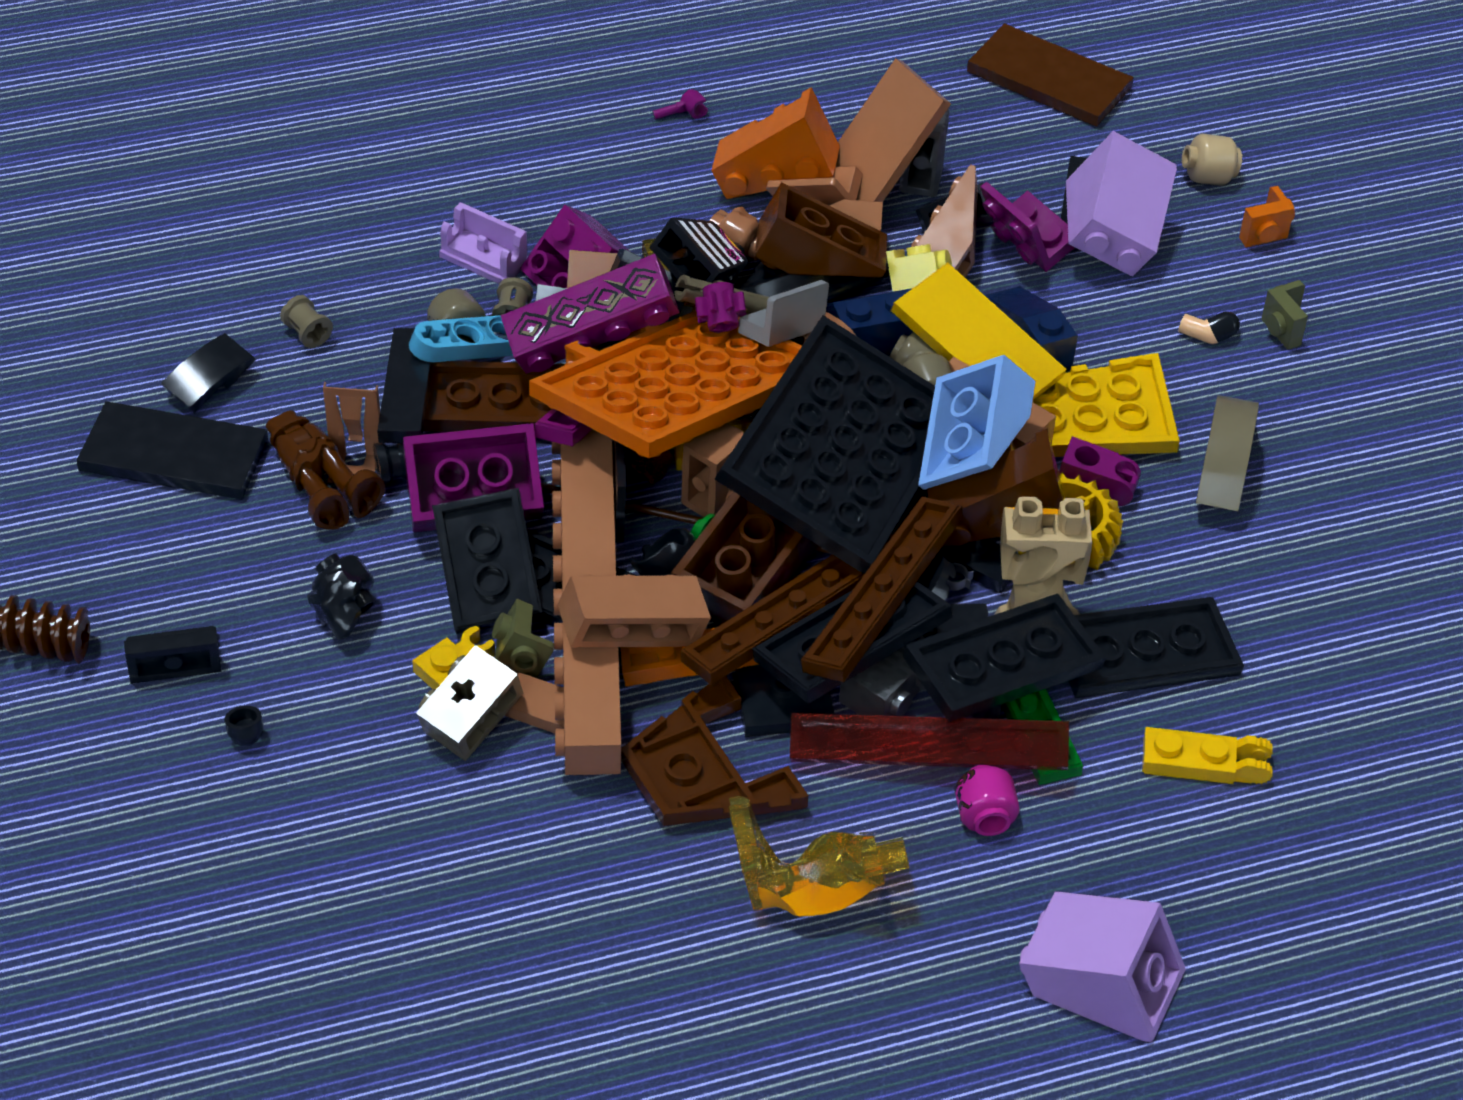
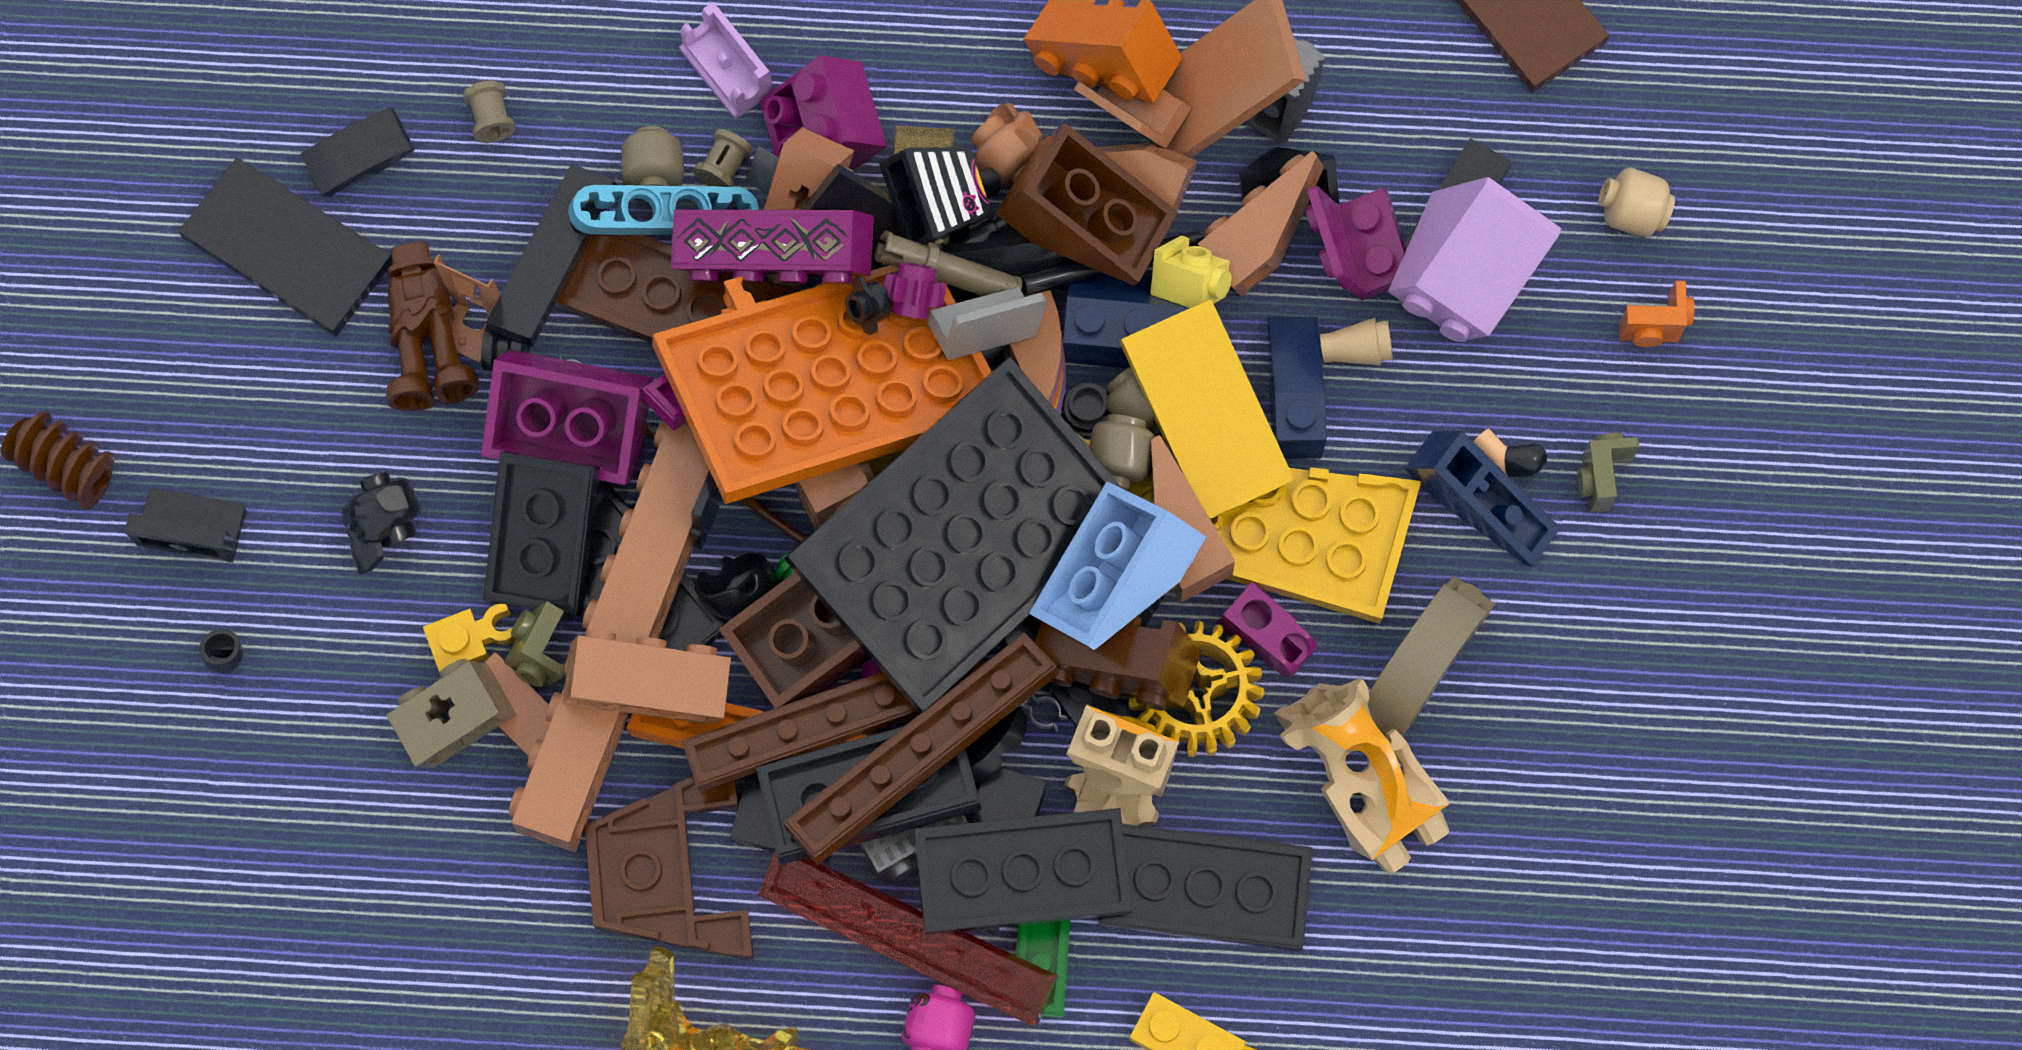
camera: 25 degrees right, 25 degrees up
none -> black plate [845,276,891,335]
none -> tan hips [1274,678,1449,874]
none -> tan cone [1320,317,1393,366]
none -> dark blue slope [1404,431,1561,566]

